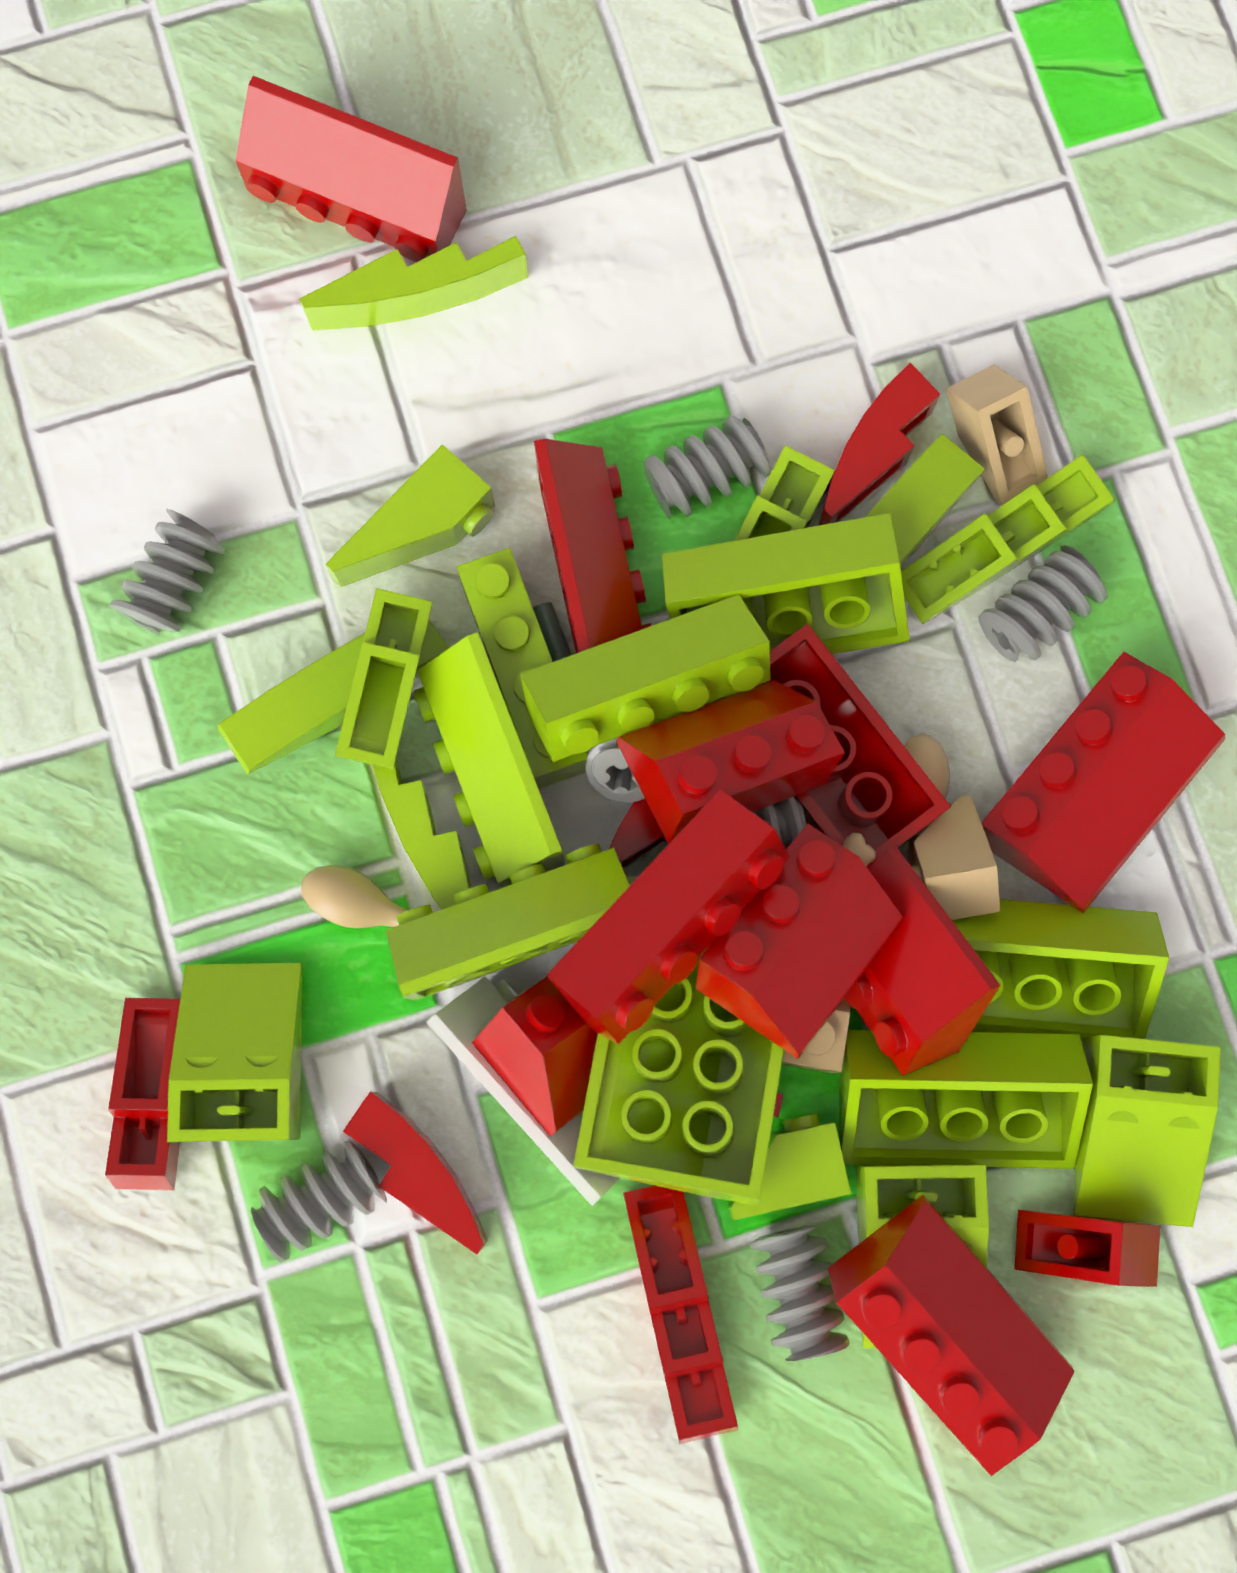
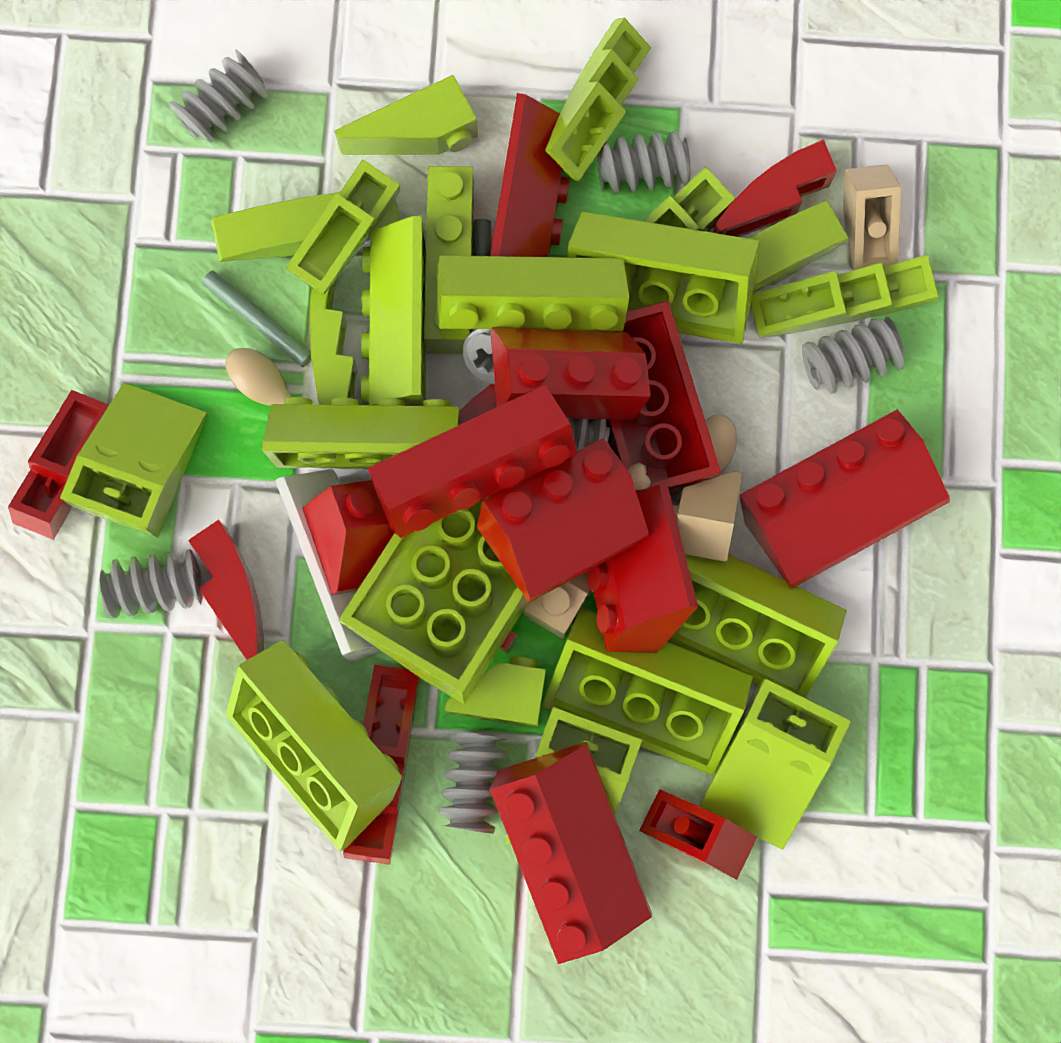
camera: 20 degrees right, 0 degrees up
none -> sand green bar [202,270,311,367]
none -> lime slope [226,640,402,852]
none -> lime slope [545,17,652,181]

